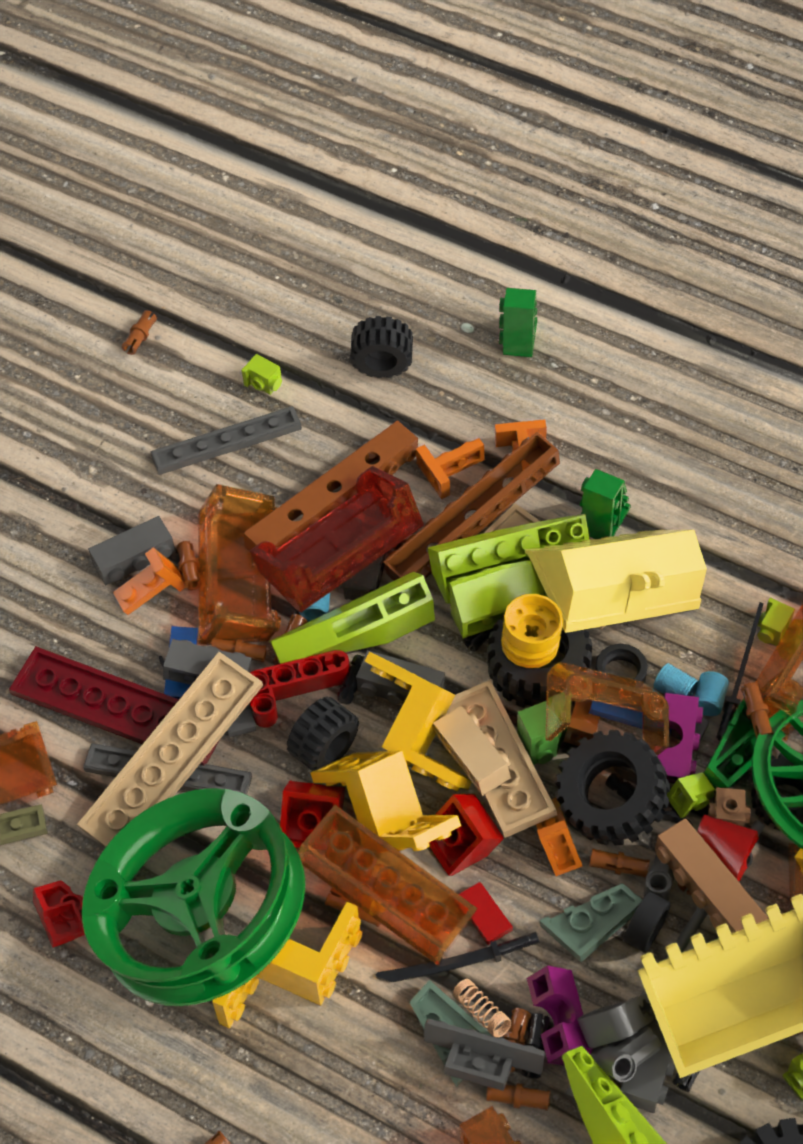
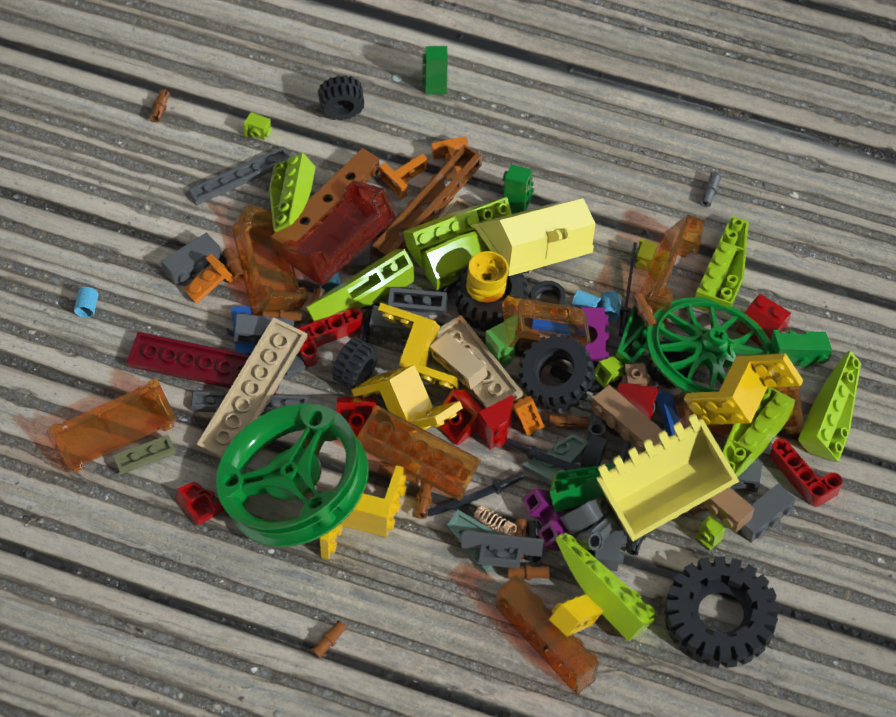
camera: 15 degrees left, 0 degrees up
red tile [456,882,513,946] -> none
none -> lime wedge [269,152,315,232]
none -> dark grey brick [388,287,448,316]
none -> dark orange pin [415,479,433,519]
none -> red slope [478,395,514,450]
none -> black sword [505,438,585,470]
none -> green wedge [550,464,613,512]
none -> blue tile [656,390,680,436]

